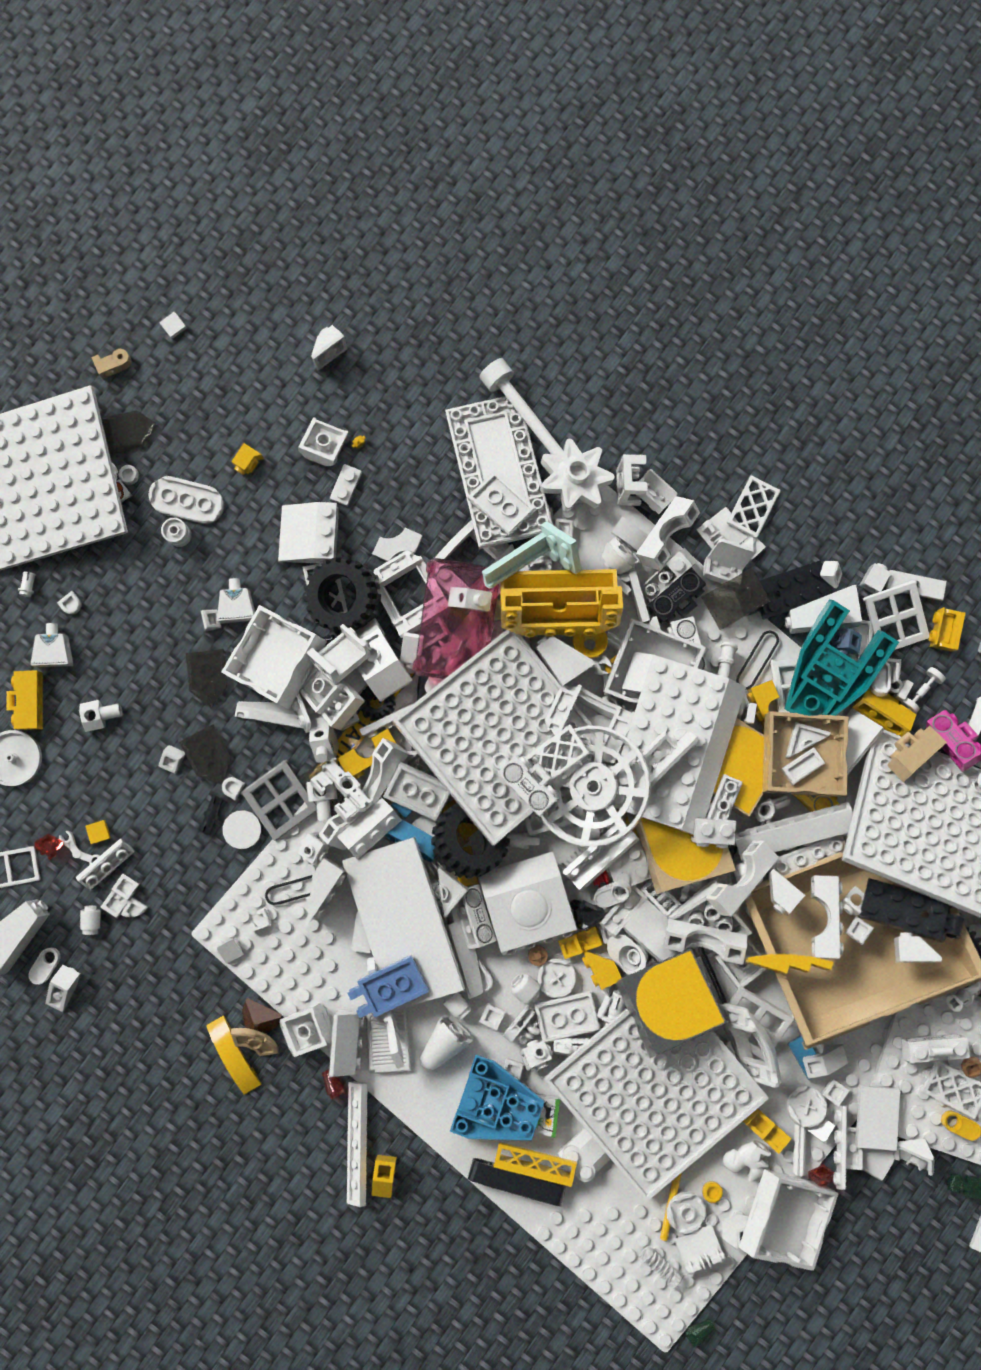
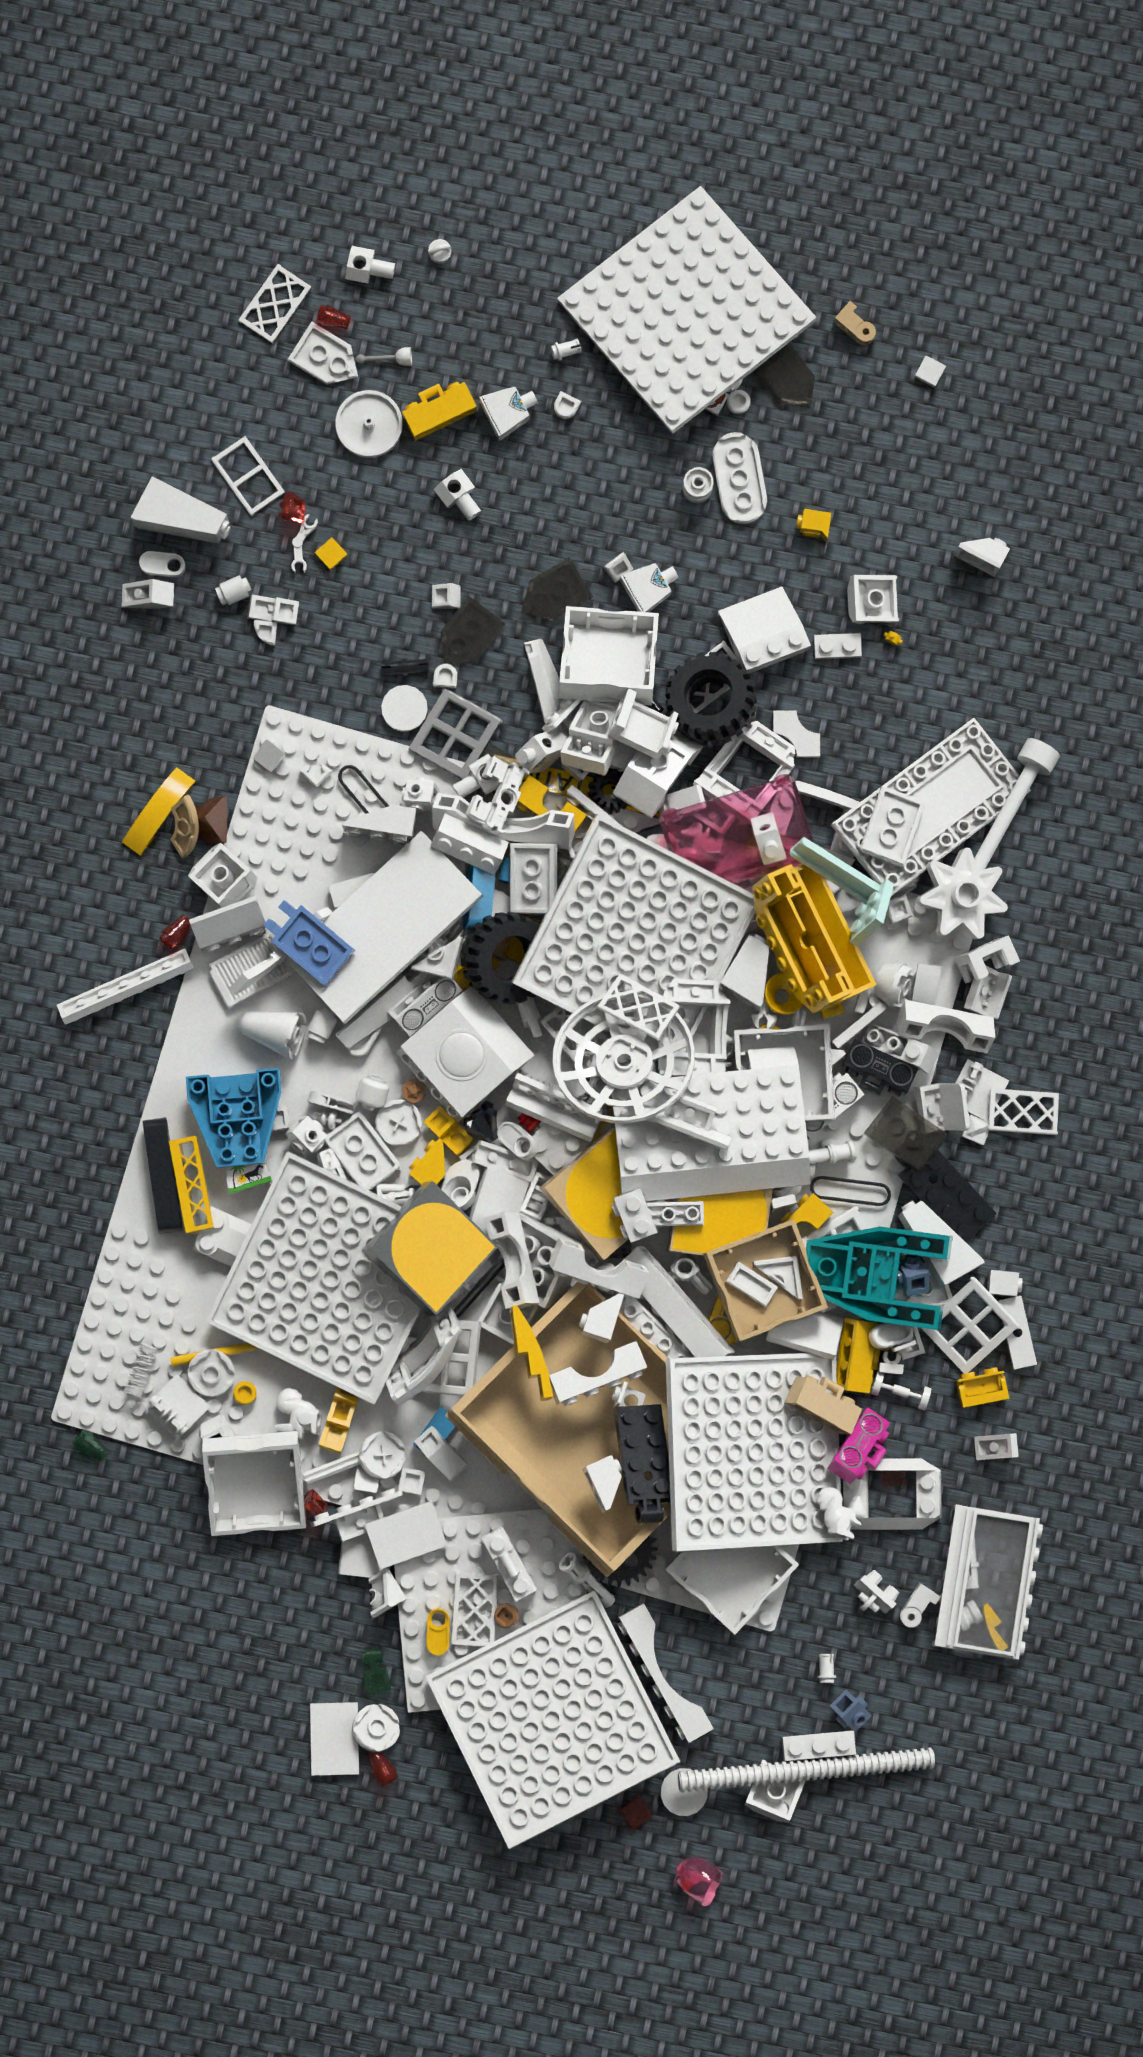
camera: 60 degrees right, 0 degrees up
white tile [76,838,135,890] -> none
yellow slope [372,1154,397,1198] -> none
white tile [479,1003,505,1031] -> none
white piece [498,755,558,816] -> none
white piece [528,556,553,570] -> none
white slope [820,561,842,588] -> none
white tile [845,916,874,945] -> none

